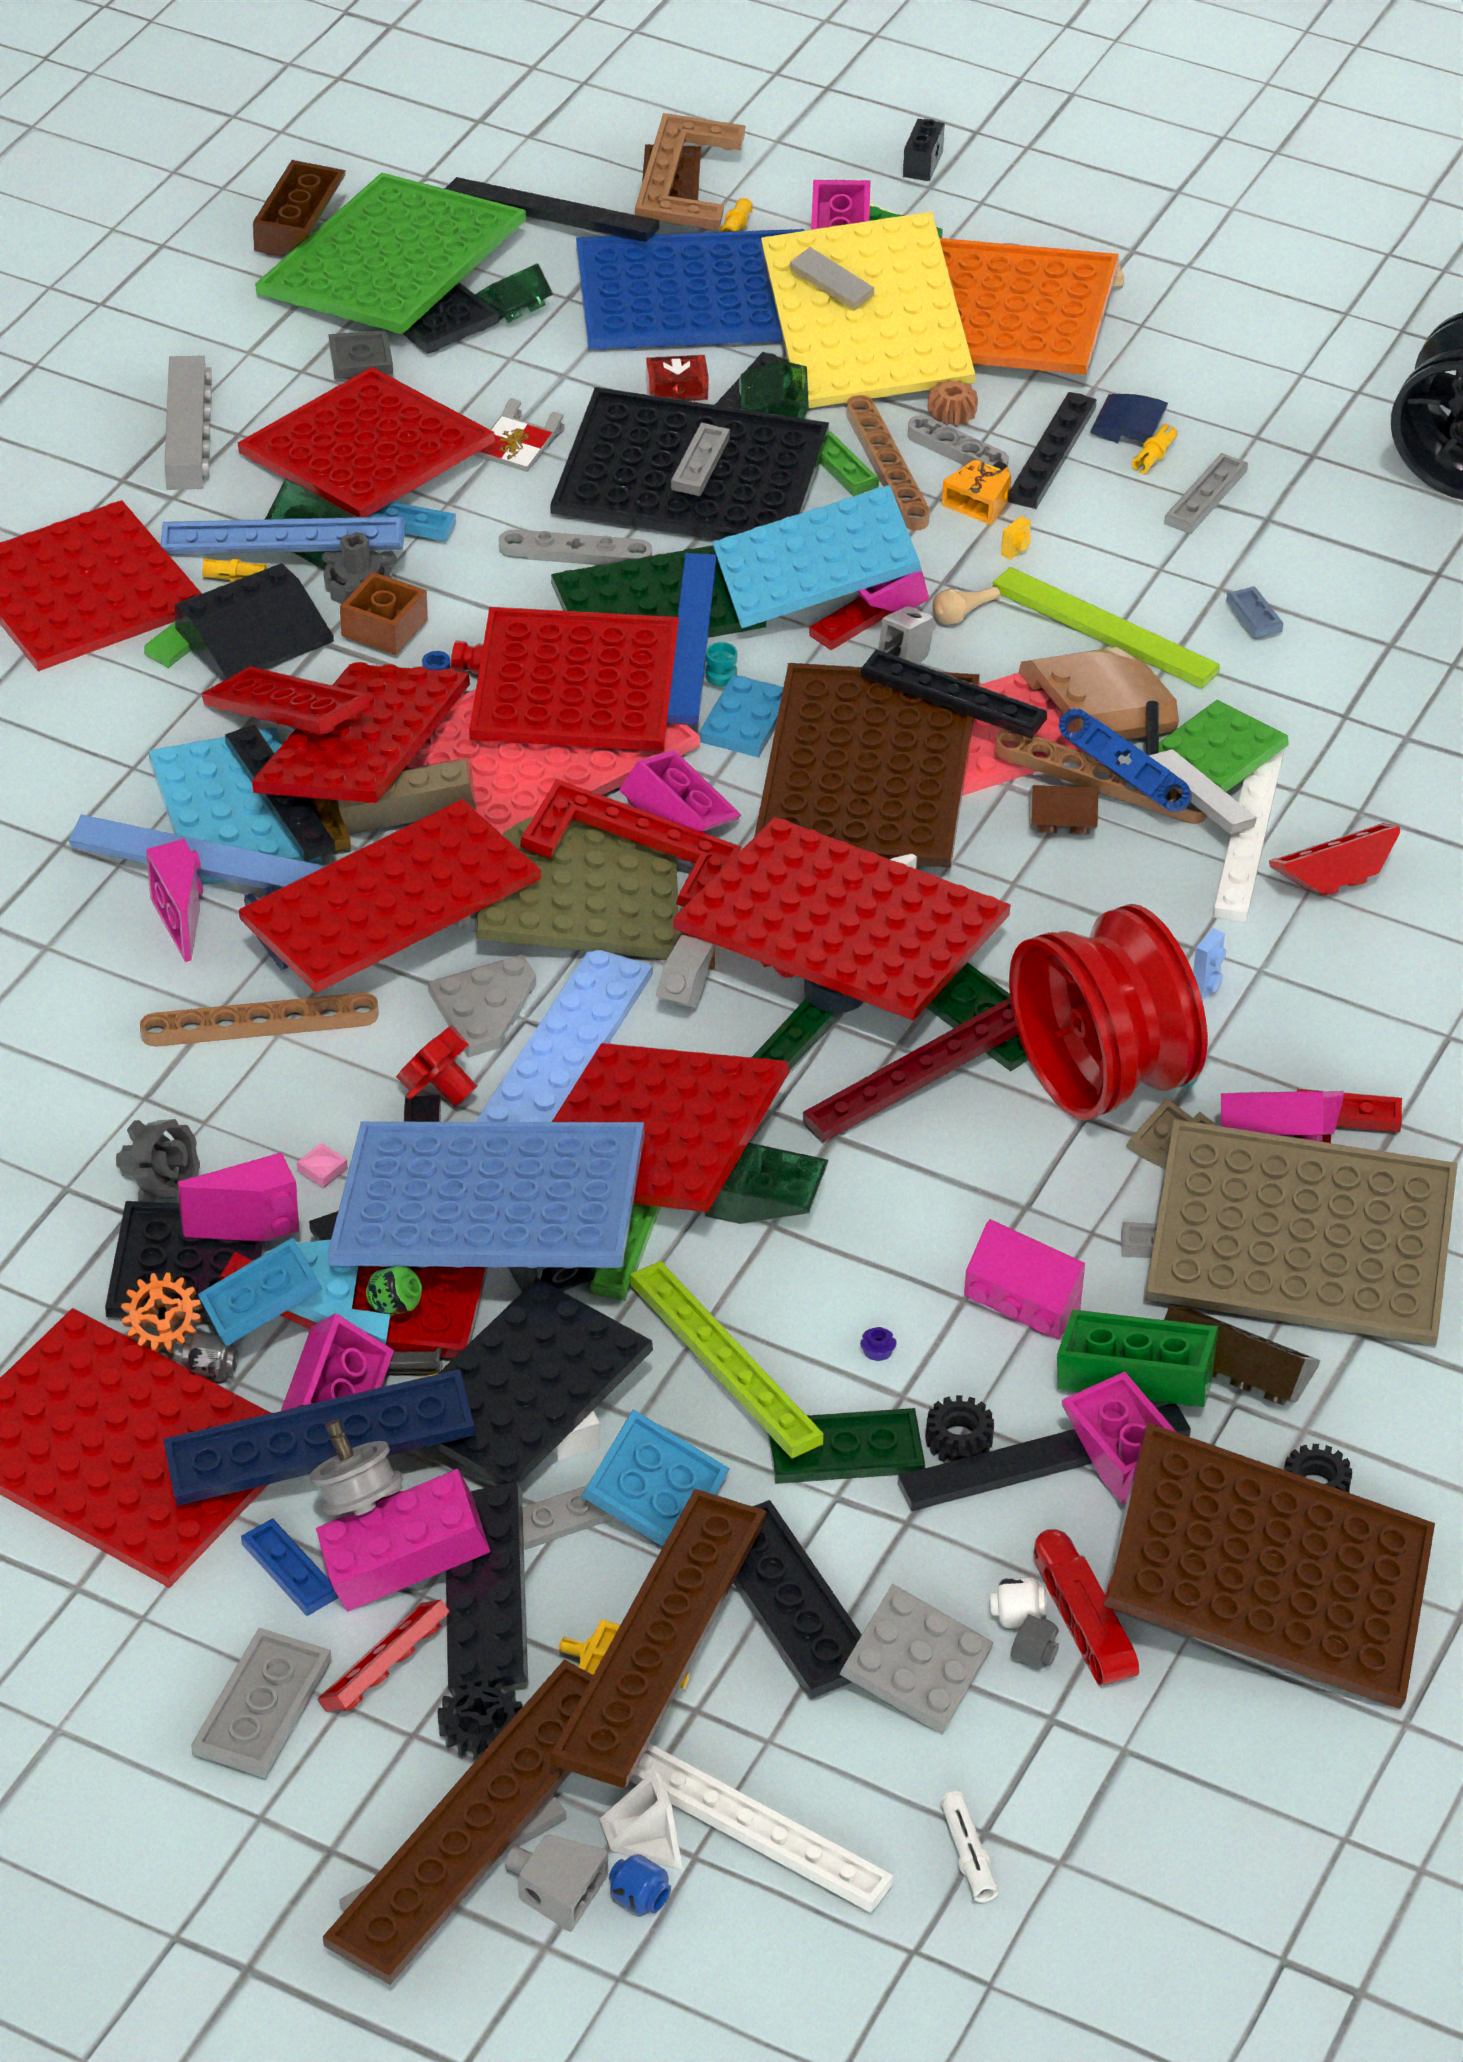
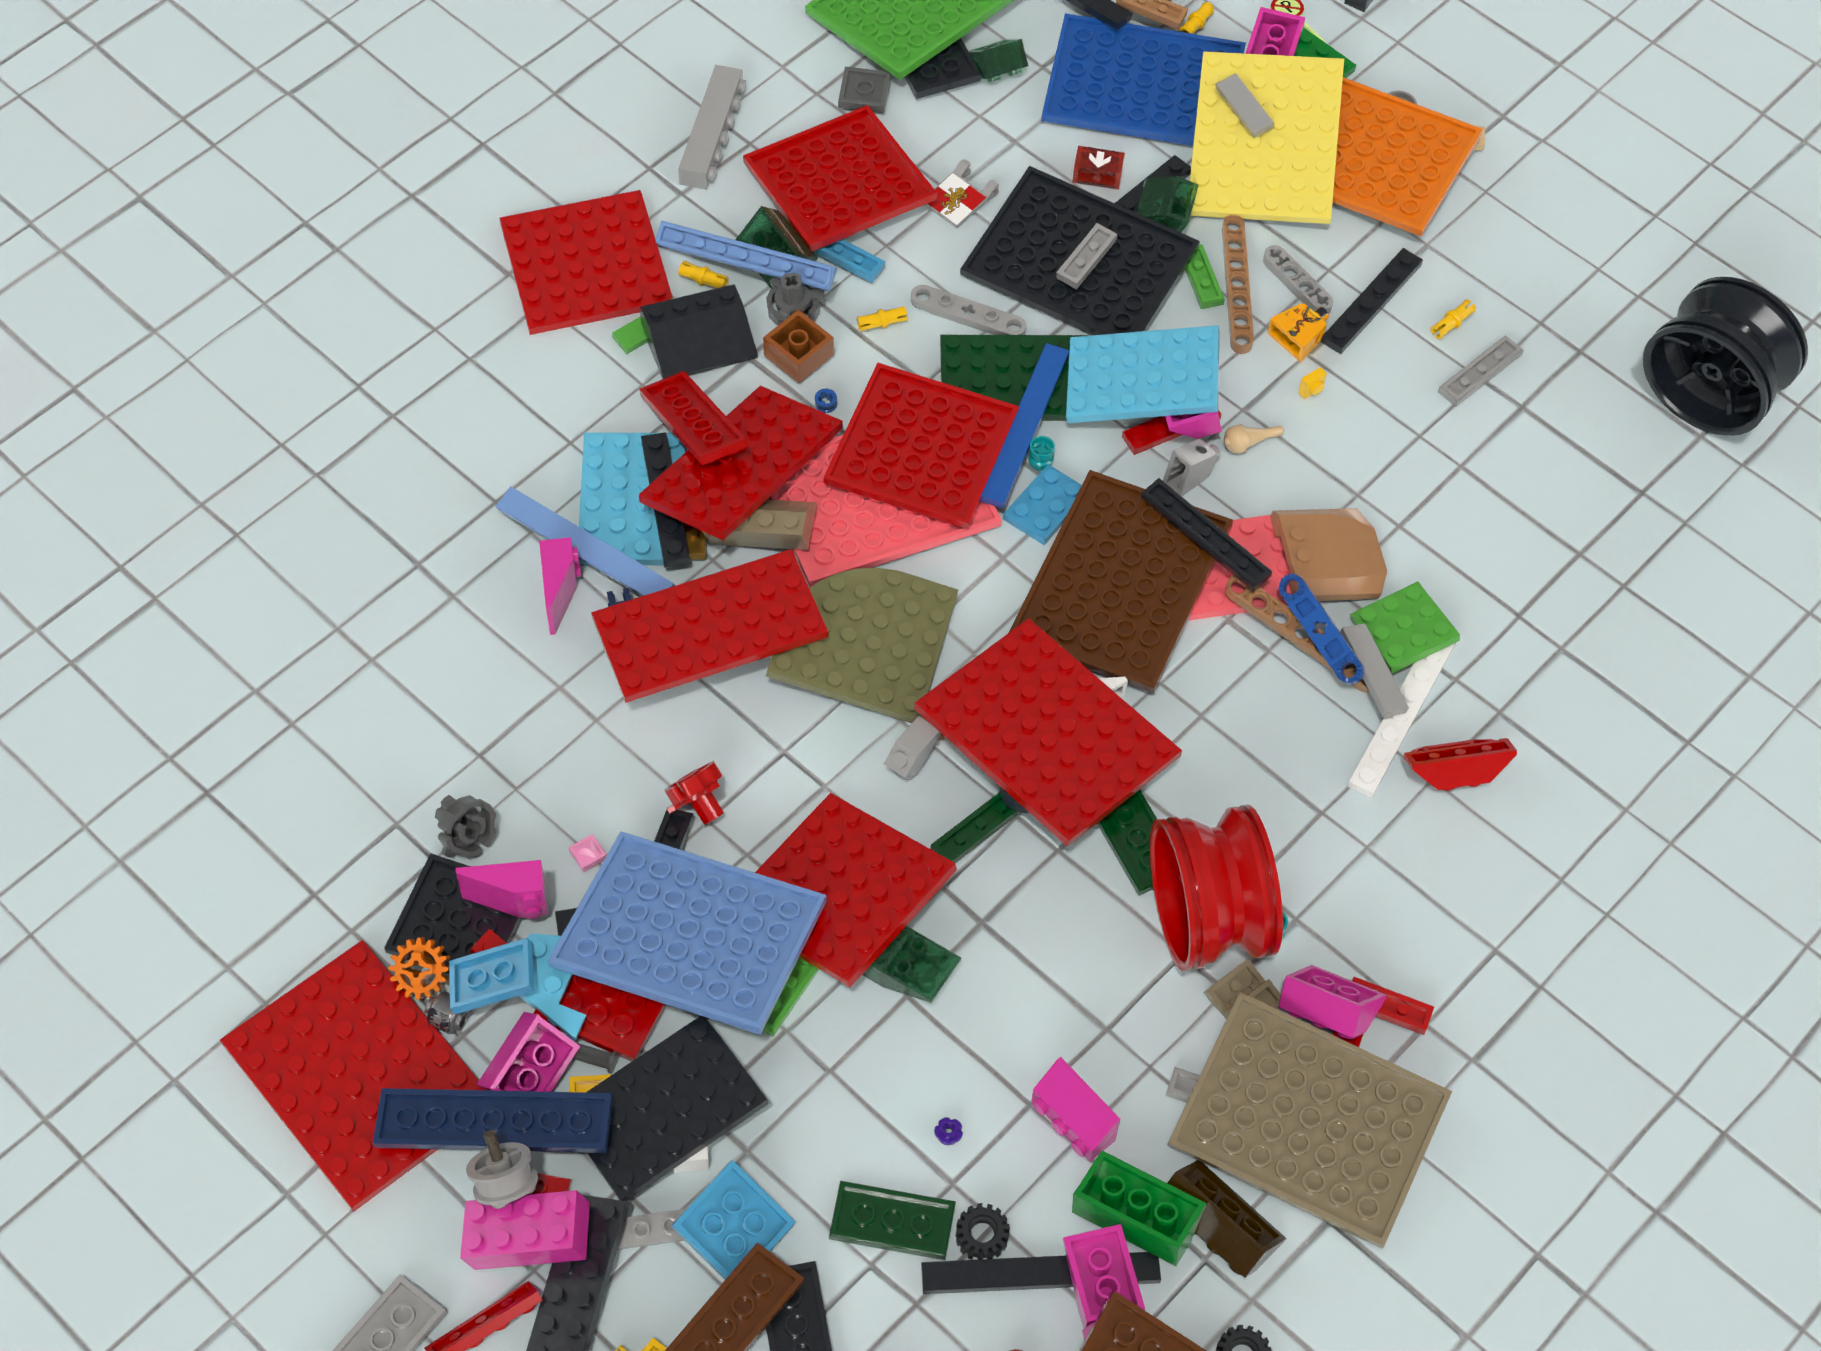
camera: 15 degrees right, 15 degrees up
medium nougat beam [140,993,379,1047] -> none
blue tile [241,1518,339,1616] -> none
bright green head [366,1266,422,1316] -> none
light grey plate [428,954,536,1058] -> none
red wheel [451,640,483,675] -> none
light blue plate [475,950,653,1122] -> none
red plate [520,779,742,907] -> none
dark pink slope [619,750,741,832] -> none
lime plate [630,1261,824,1458] -> none
dark red plate [803,998,1018,1142] -> none
nougat gear [927,379,978,427] -> none
lime tile [992,567,1220,688] -> none
reddish brown slope [1029,785,1099,835] -> none
dark blue slope [1090,394,1168,443] -> none
black bar [1146,701,1159,755] -> none
light blue plate [1193,928,1226,1001] -> none
sand blue plate [1226,586,1283,639] -> none
none -> yellow pin [856,306,908,332]

